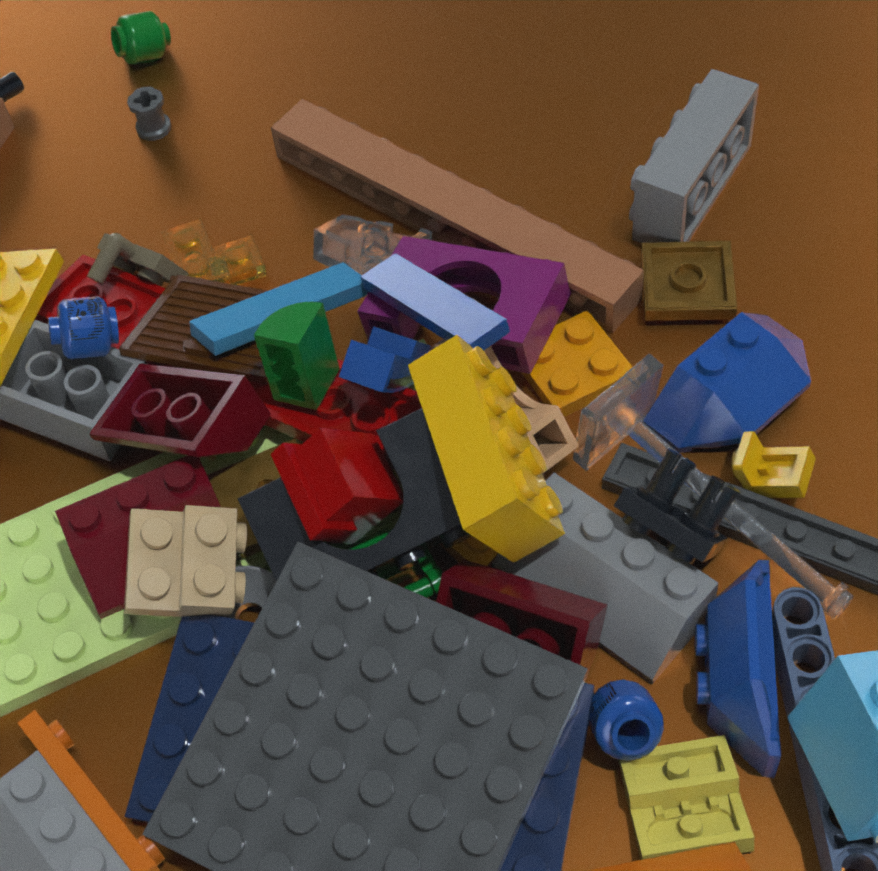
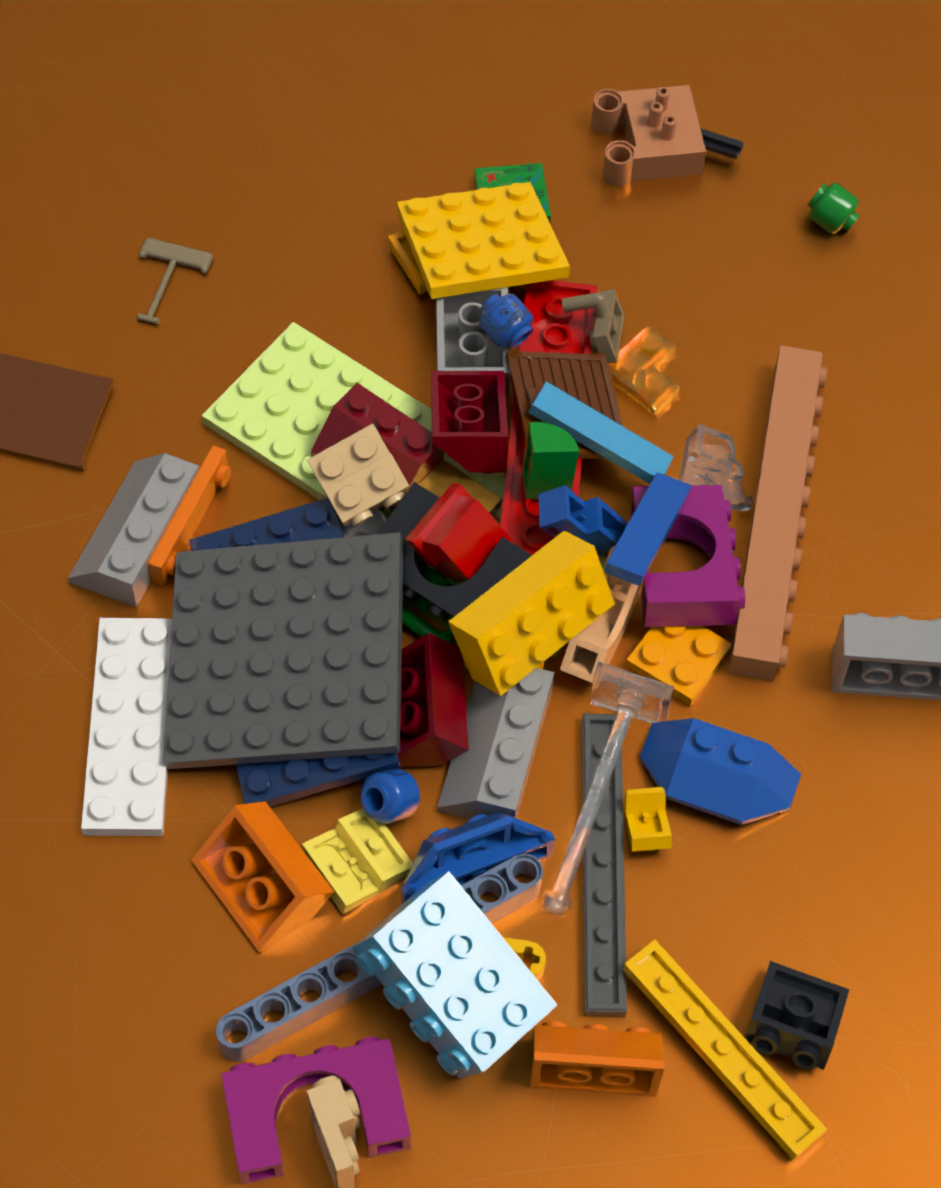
camera: 55 degrees right, 5 degrees up
dark grey bush [127,87,171,141] -> none
black plate [614,448,741,564] -> none
pearl gold plate [641,241,737,321] -> none

